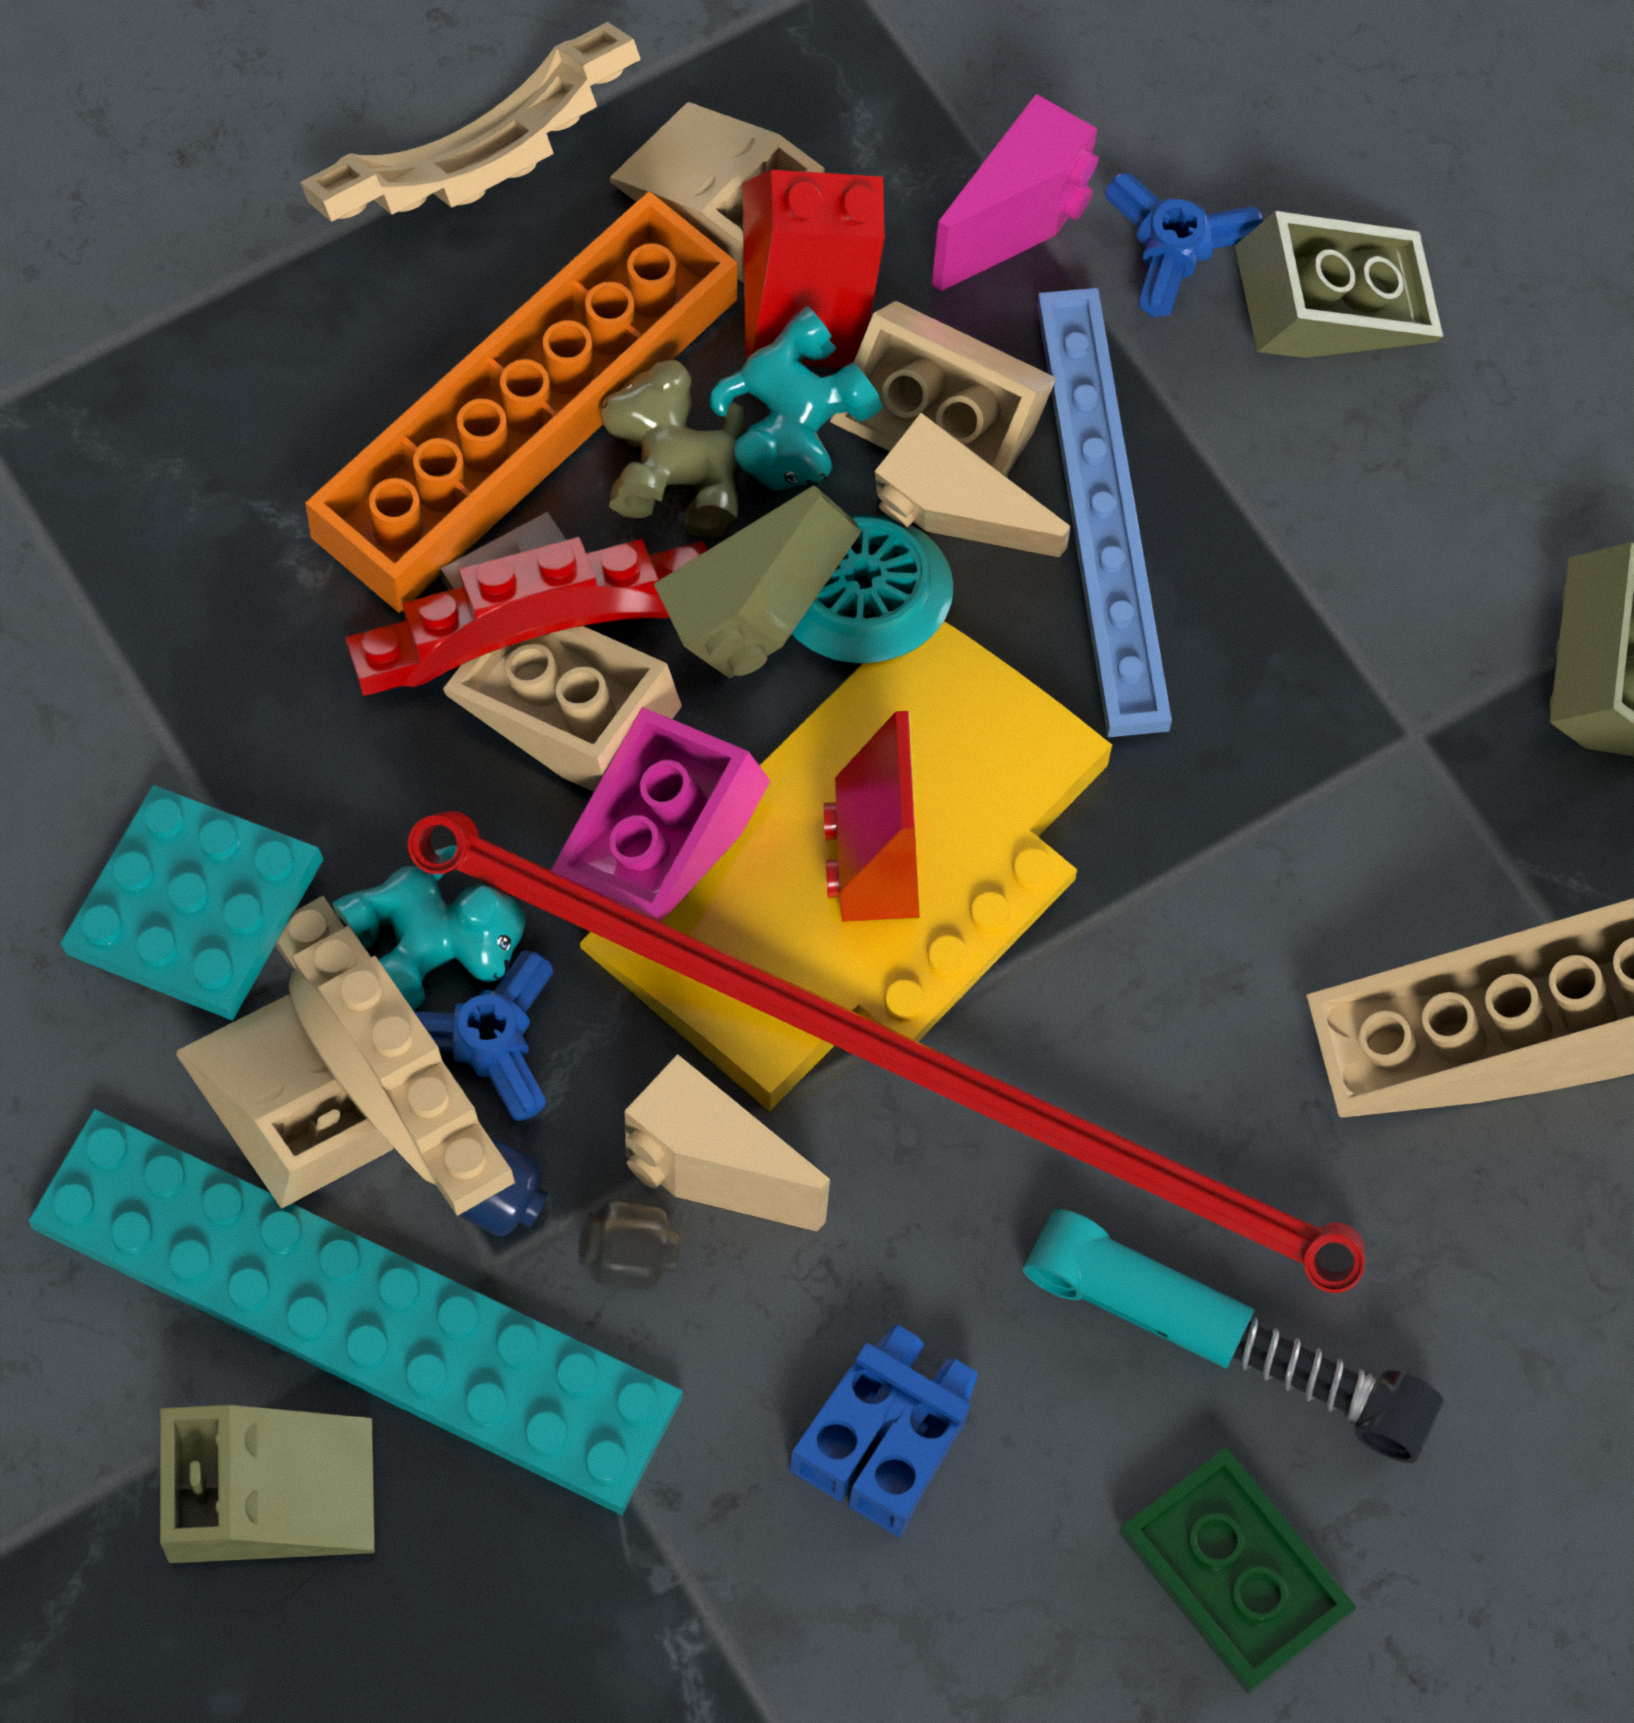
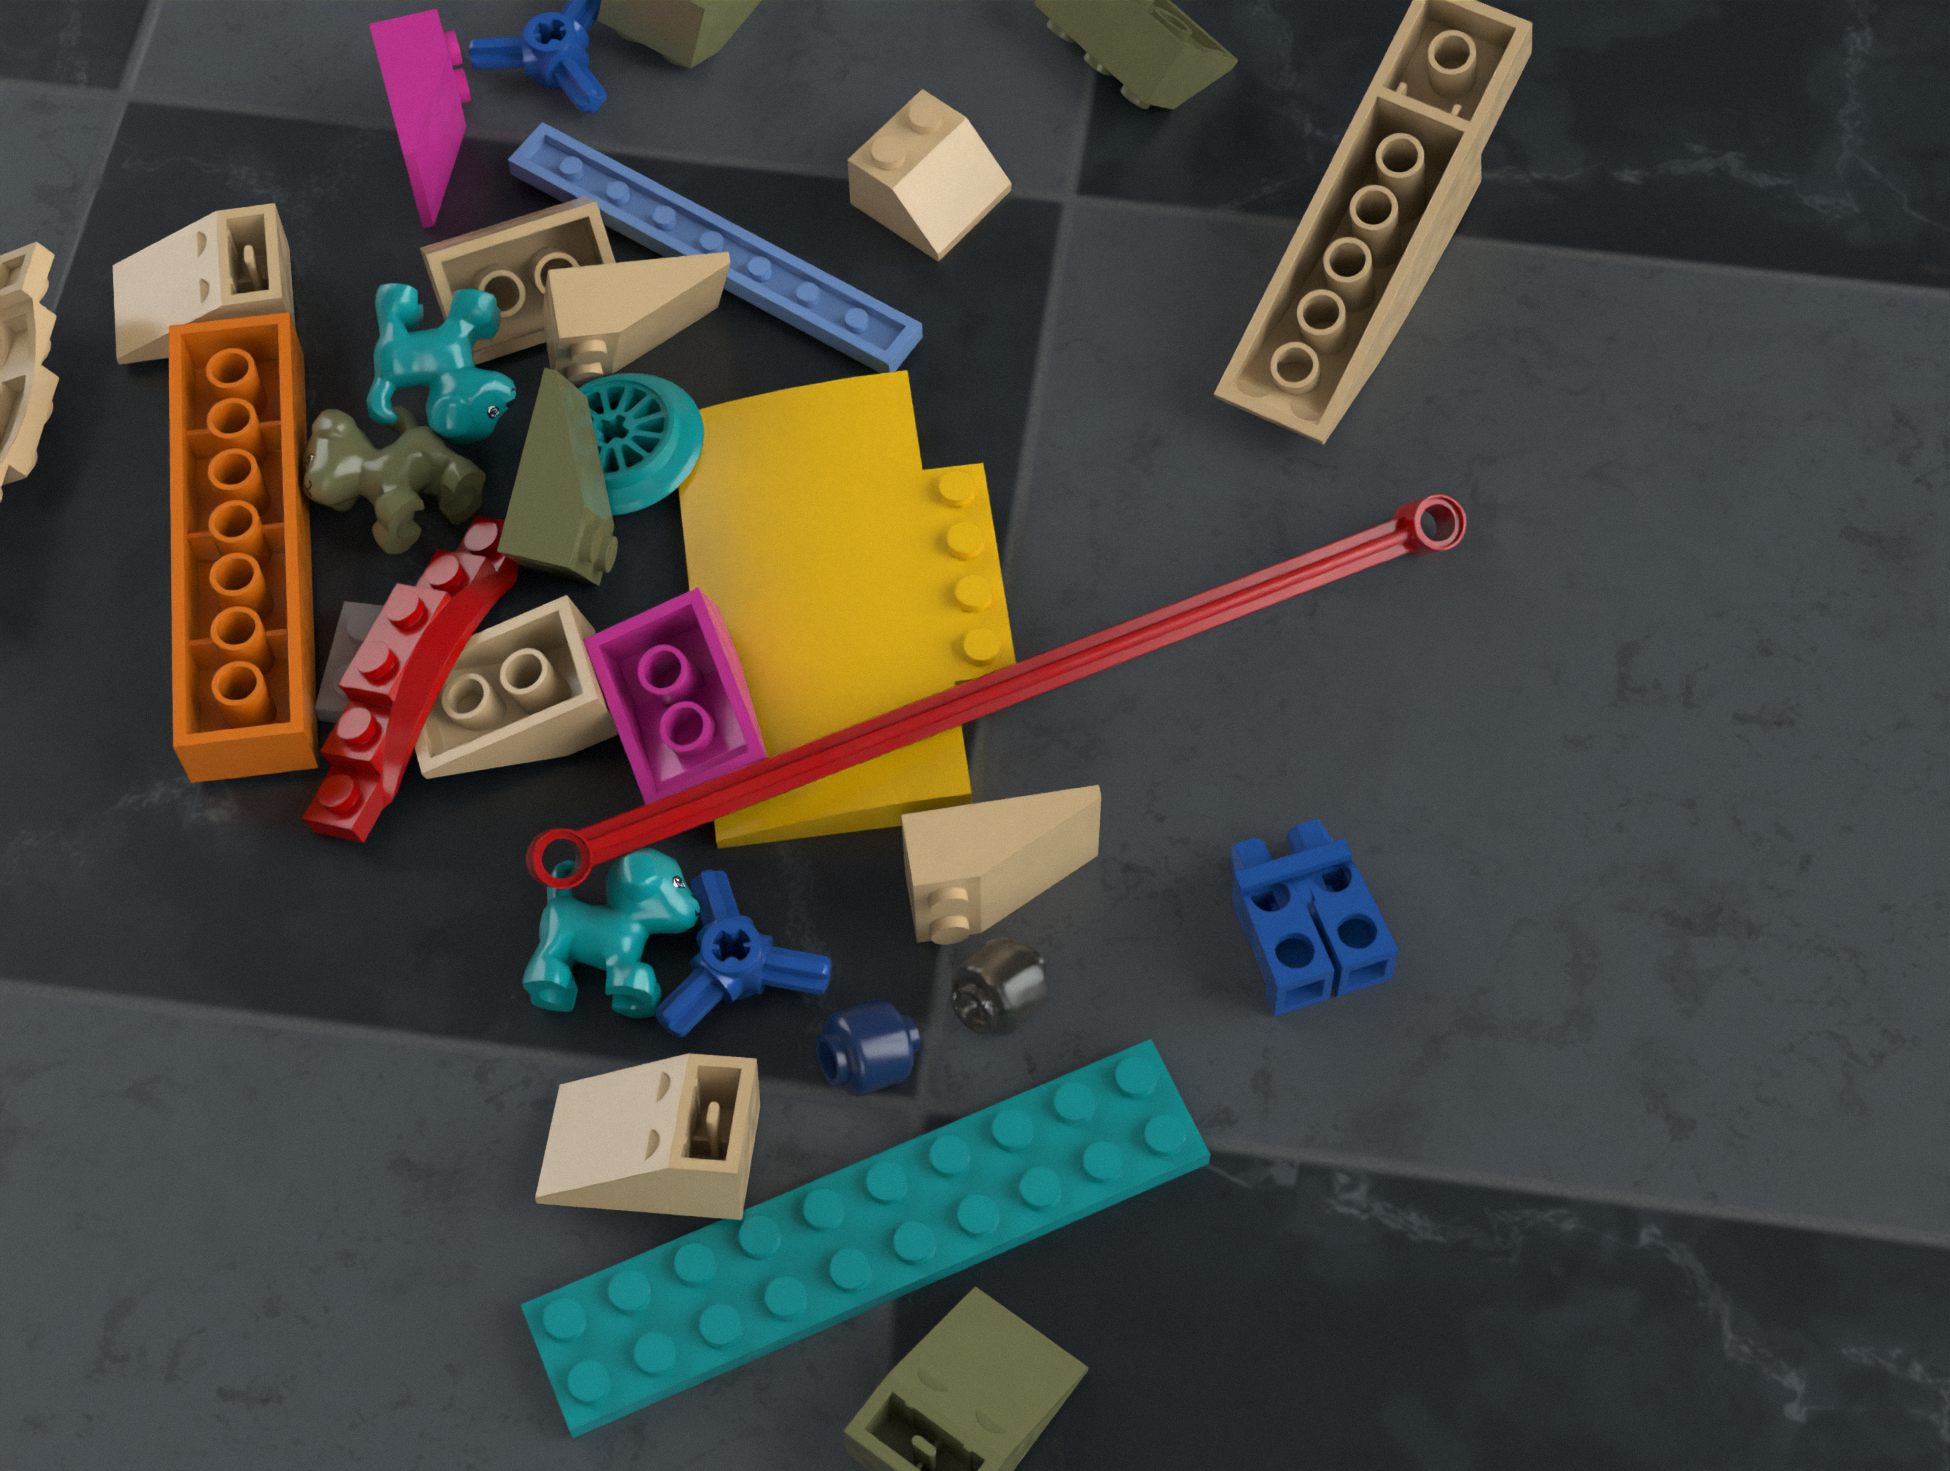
camera: 45 degrees left, 5 degrees down
teal plate [60,785,324,1021] -> none
tan piece [275,896,515,1216] -> none
red slope [742,169,885,369] -> none
red slope [823,711,920,922] -> none
piece [1023,1209,1444,1463] -> none
dark green plate [1119,1447,1357,1694] -> none
none -> tan slope [847,89,1011,262]

